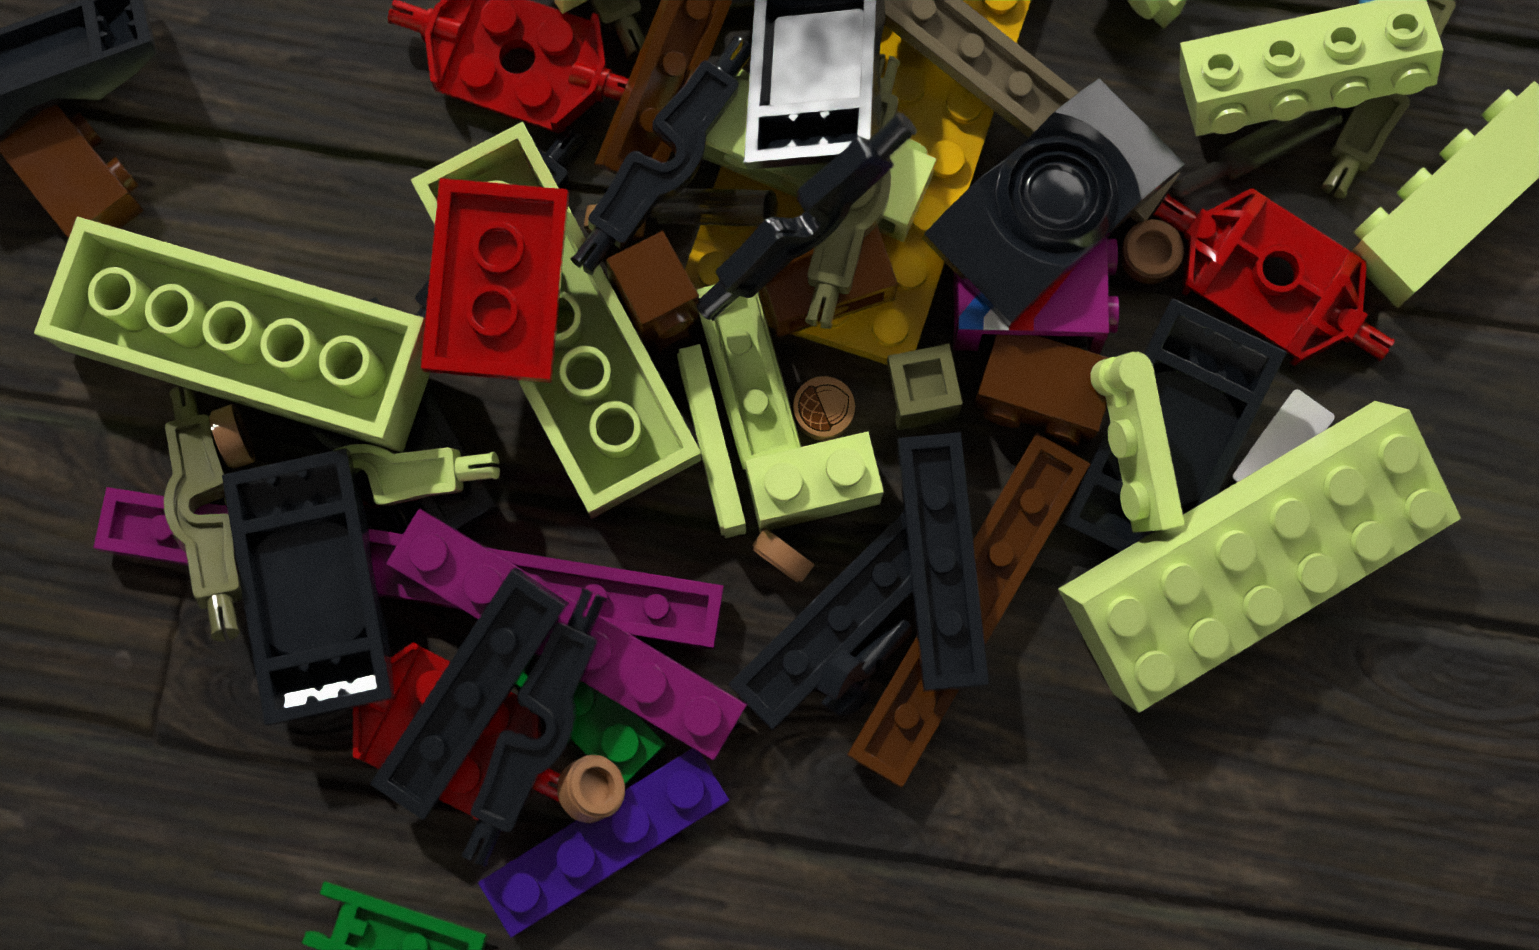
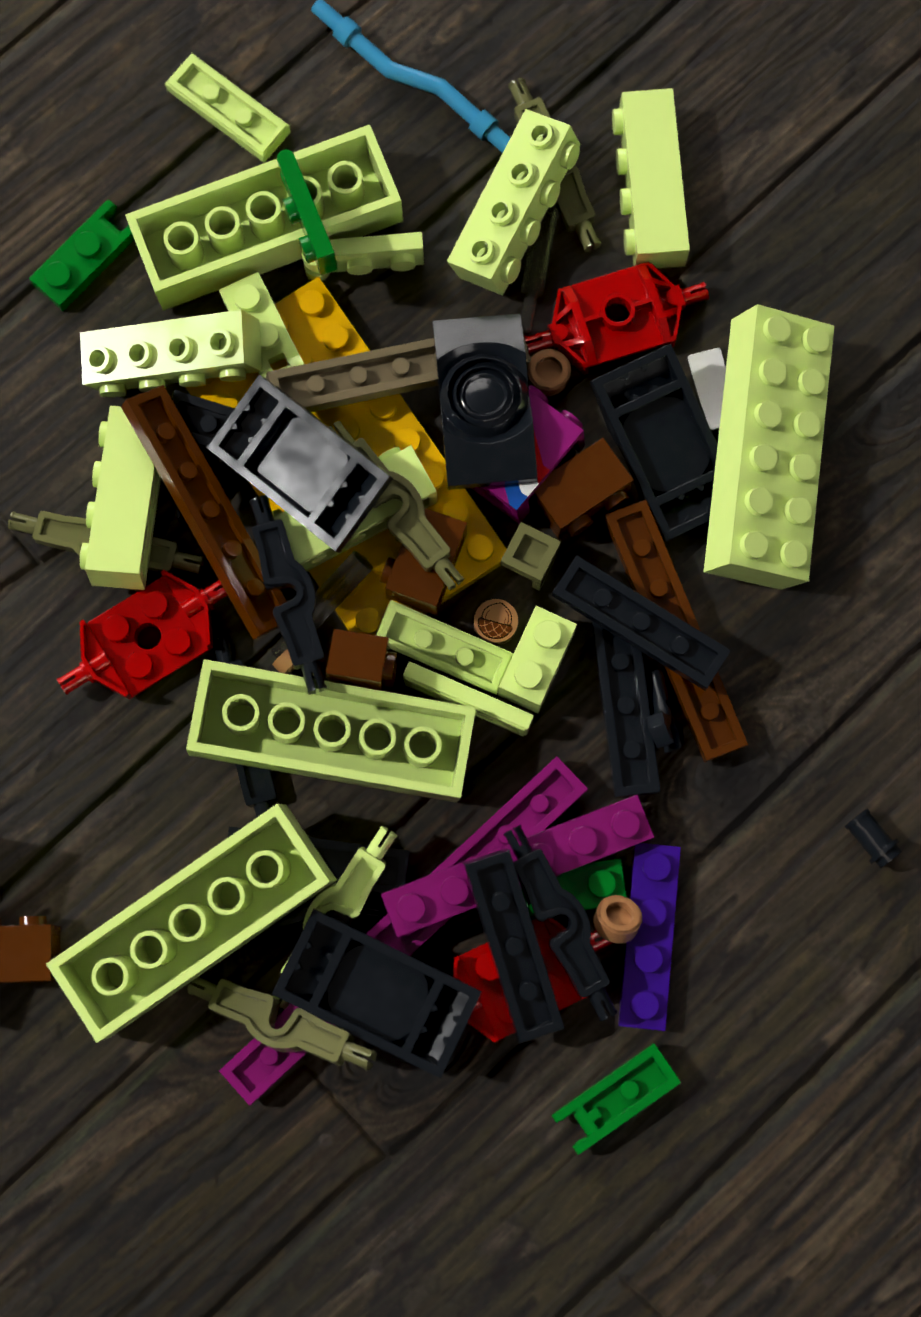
camera: 50 degrees left, 0 degrees up
medium nougat tile [209,404,256,469] -> none
red plate [421,178,569,383] -> none
black piece [696,112,917,321] -> none
medium nougat tile [752,528,815,583] -> none
yellowish green plate [1090,352,1185,533] -> none

